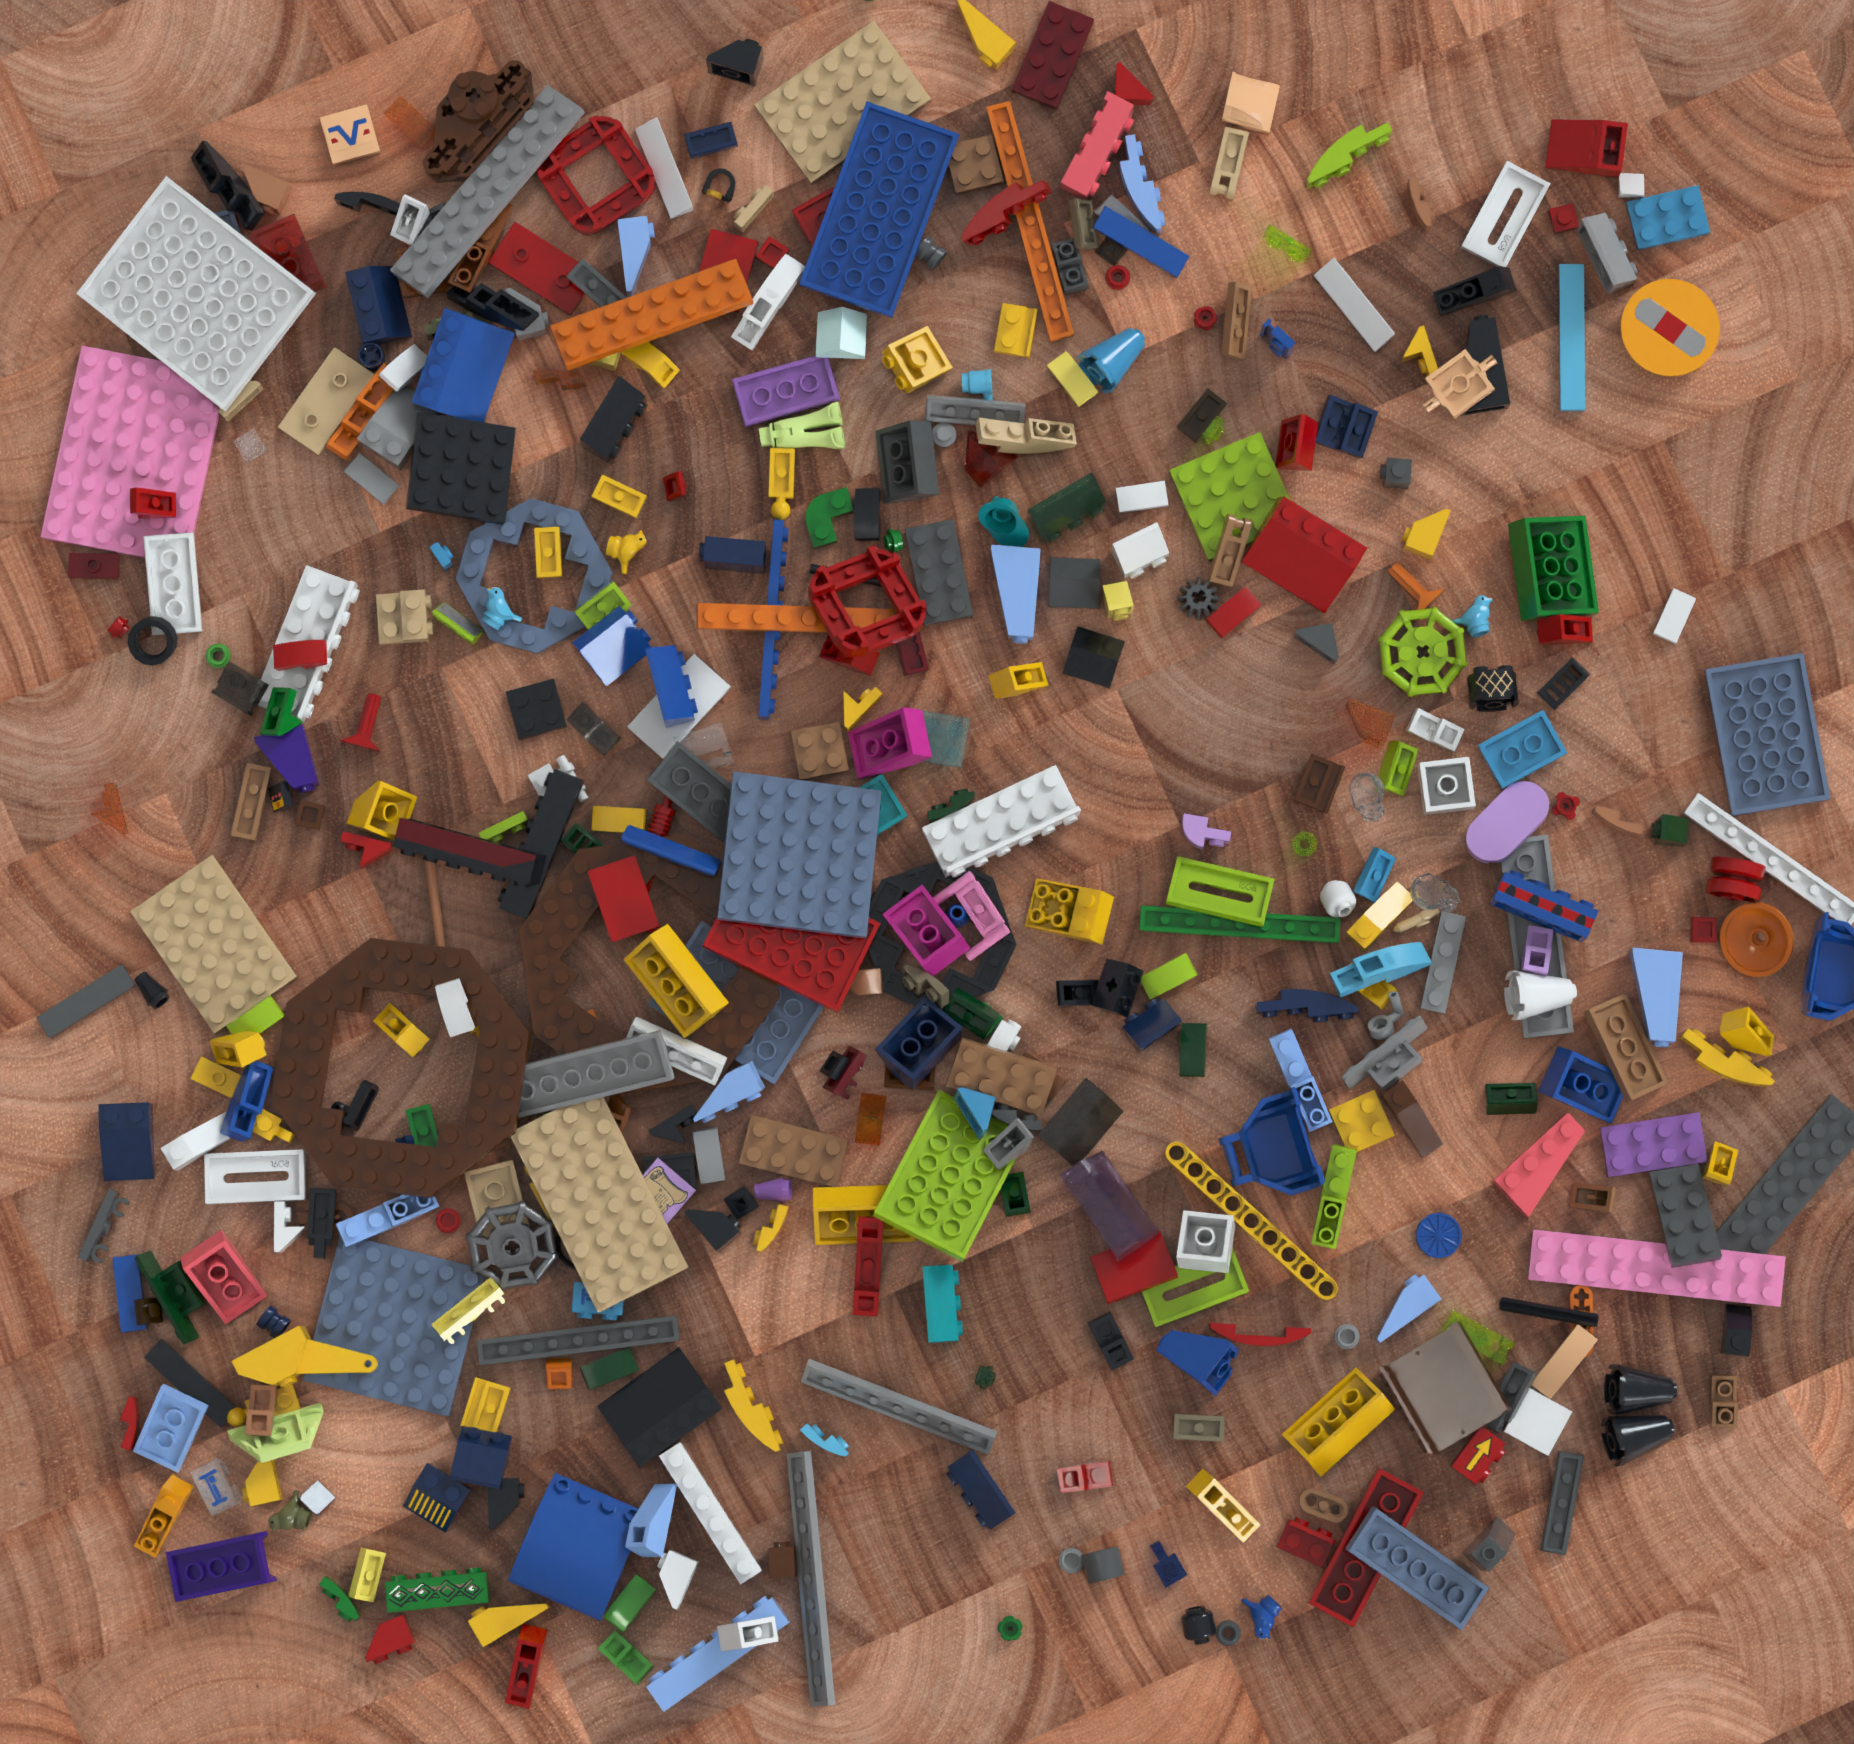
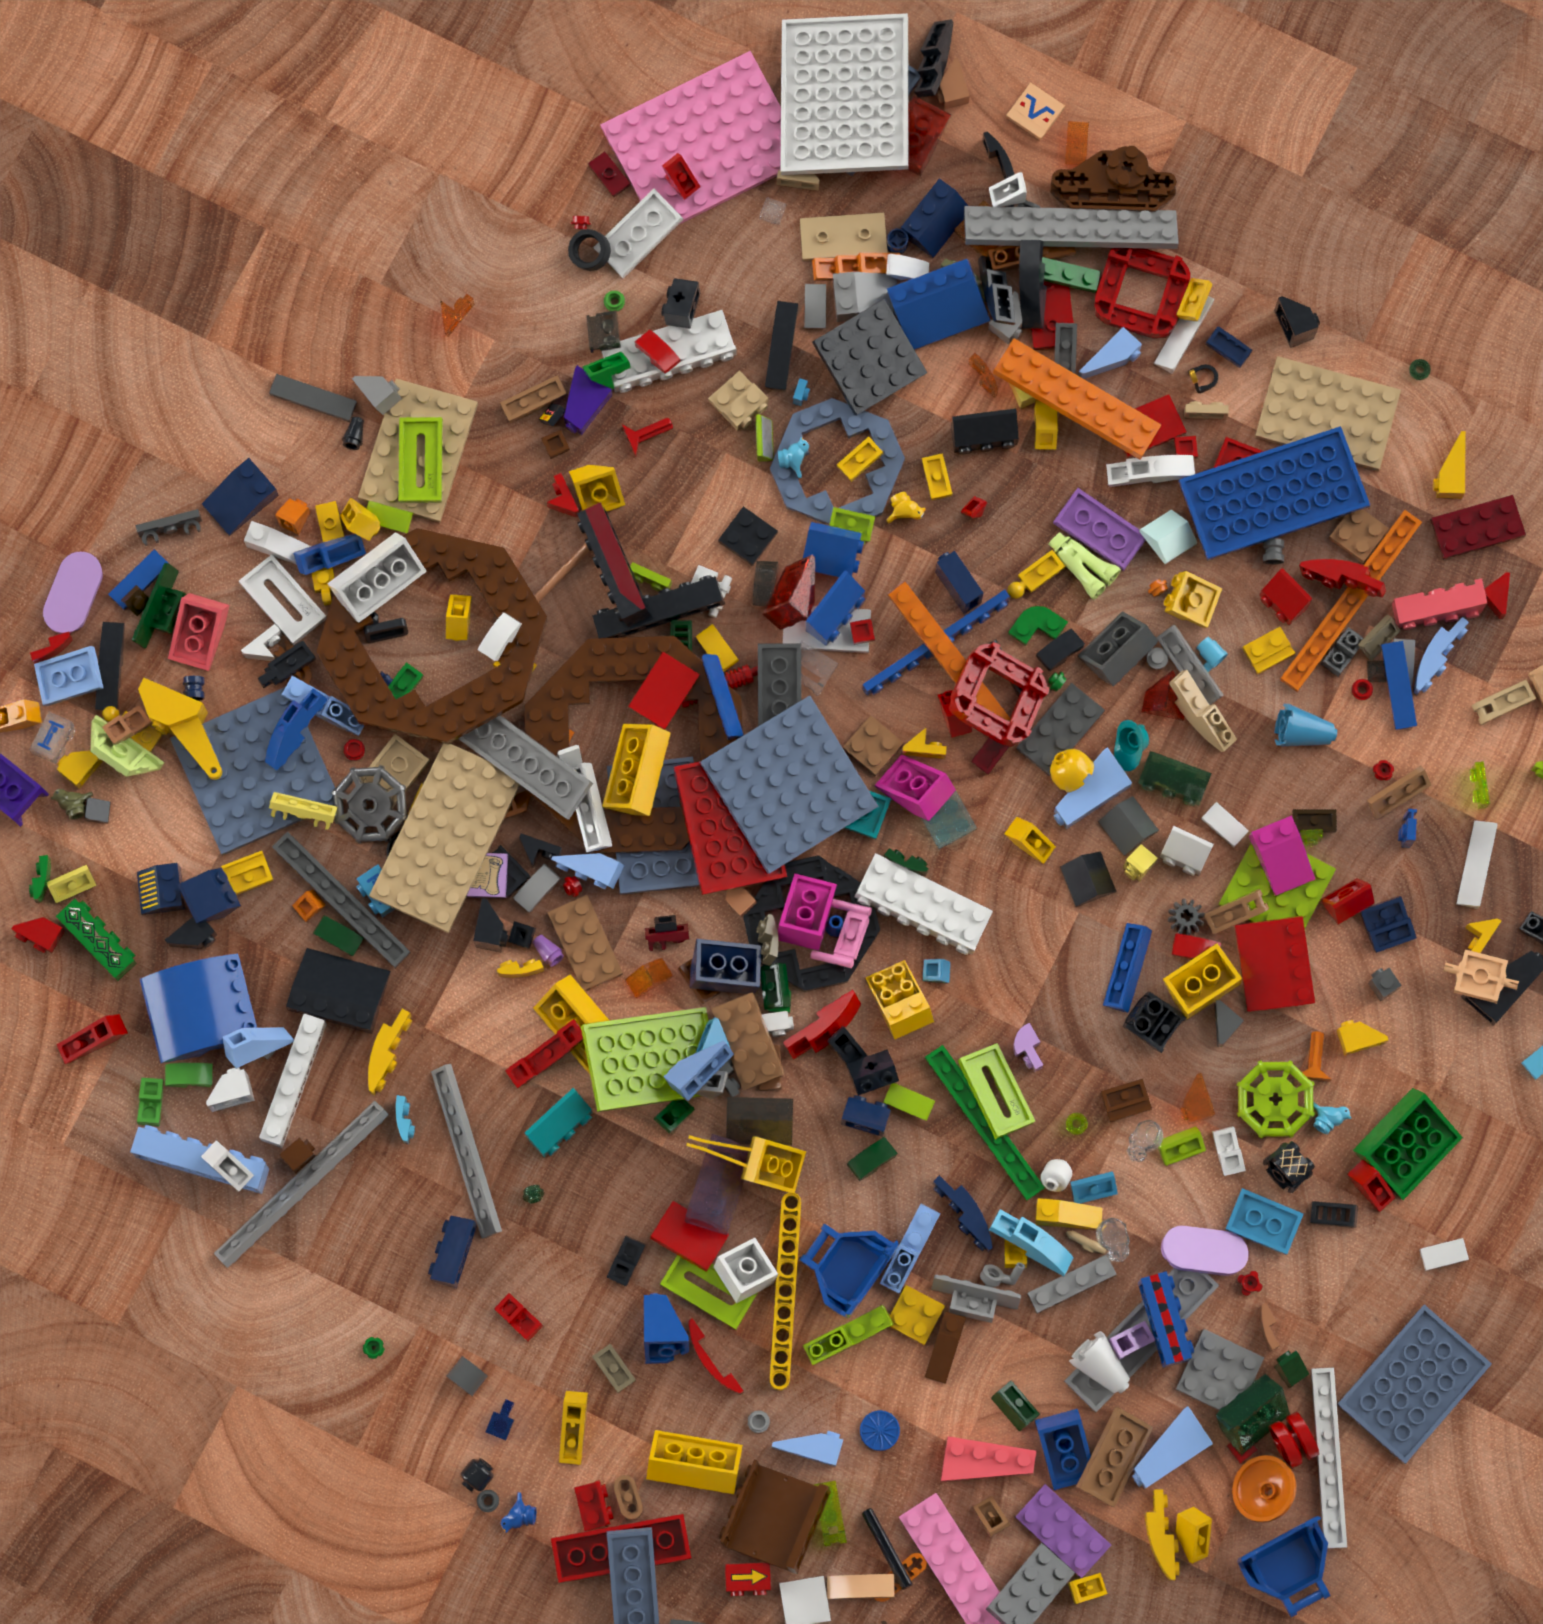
camera: 50 degrees right, 5 degrees down
yellow slope [468,1603,550,1647] -> none
light yellow slope [1047,351,1098,407] -> none
light grey plate [1059,1548,1084,1573] -> none
white brick [1417,757,1476,815] -> none
dark grey hinge [1487,1362,1537,1433] -> none
none -> lavender tile [43,552,103,634]
none -> blue slope [265,689,328,771]
none -> orange slope [275,498,310,535]
none -> white slope [328,532,427,623]
none -> light grey slope [352,376,402,415]
none -> lime piece [398,417,443,503]
none -> white slope [557,745,582,767]
none -> red plate [563,876,582,897]
none -> black brick [661,278,701,329]
none -> medium blue slope [664,1041,734,1101]
none -> yellow slope [686,1135,806,1193]
none -> clear red slope [762,555,815,630]
none -> black slope [765,300,799,390]
none -> red slope [783,989,861,1060]
none -> red plate [850,619,875,645]
none -> dark azure slope [923,959,950,983]
none -> black slope [1019,240,1047,329]
none -> green plate [1042,257,1100,293]
none -> yellow cylinder [1050,749,1094,793]
none -> blue slope [1103,923,1152,1013]
none -> black slope [1123,991,1186,1053]
none -> orange plate [1148,579,1169,598]
none -> yellow slope [1163,943,1242,1020]
none -> light grey plate [1175,1329,1264,1418]
none -> yellow plate [1176,278,1213,321]
none -> clear green slope [1216,1374,1290,1455]
none -> dark pink slope [1249,816,1315,896]
none -> red slope [1260,568,1313,626]

